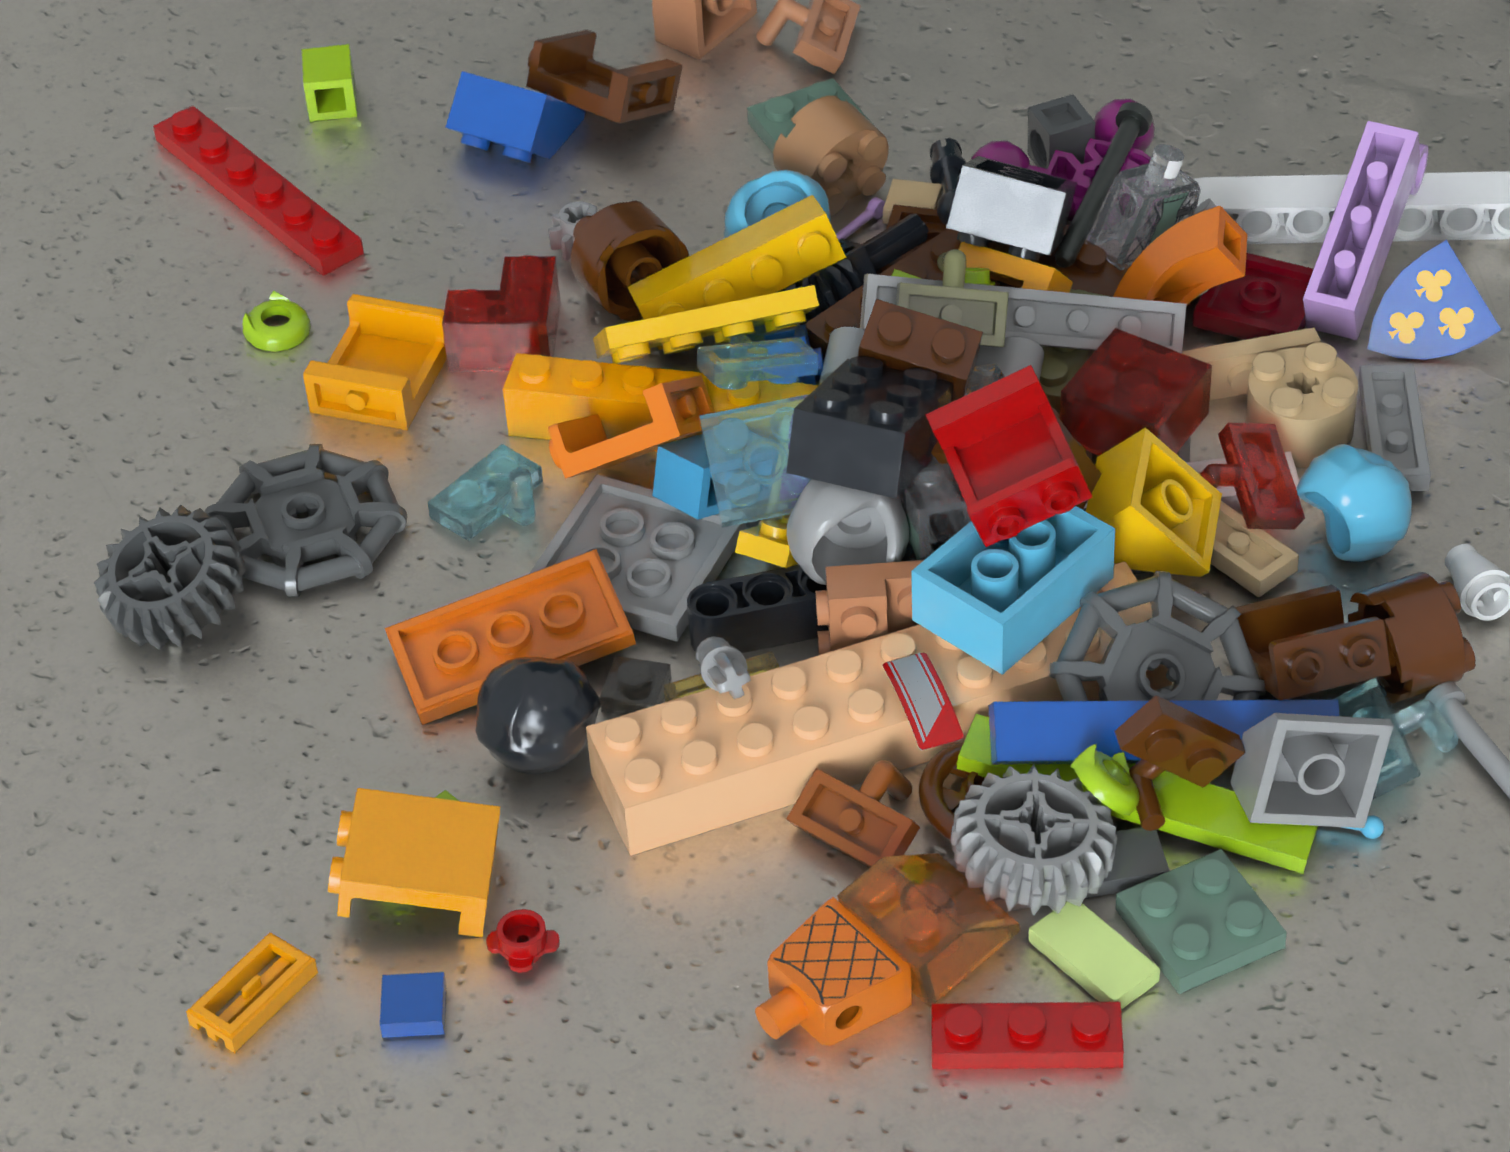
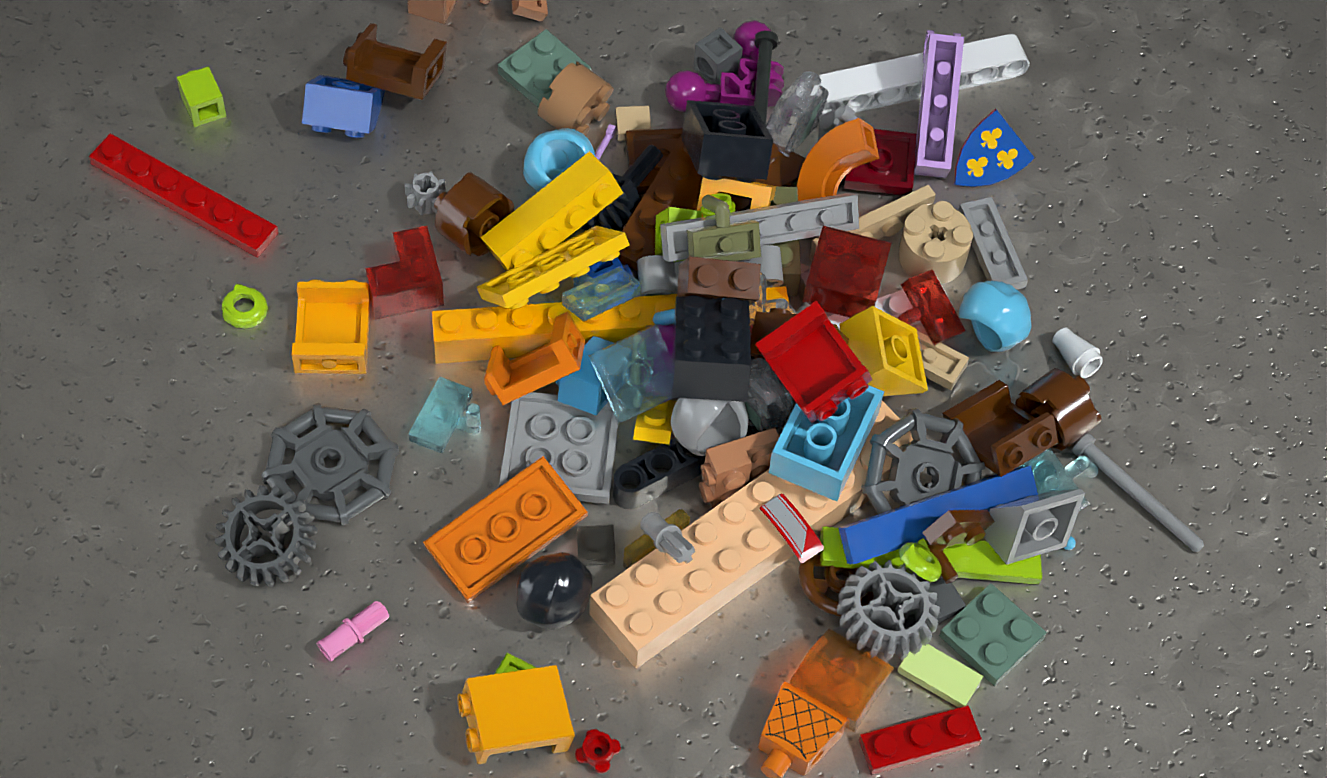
camera: 25 degrees left, 15 degrees up
dark orange plate [786,760,920,879] -> none
black pin [930,138,967,226] -> none
none -> bright pink axle [317,601,389,662]

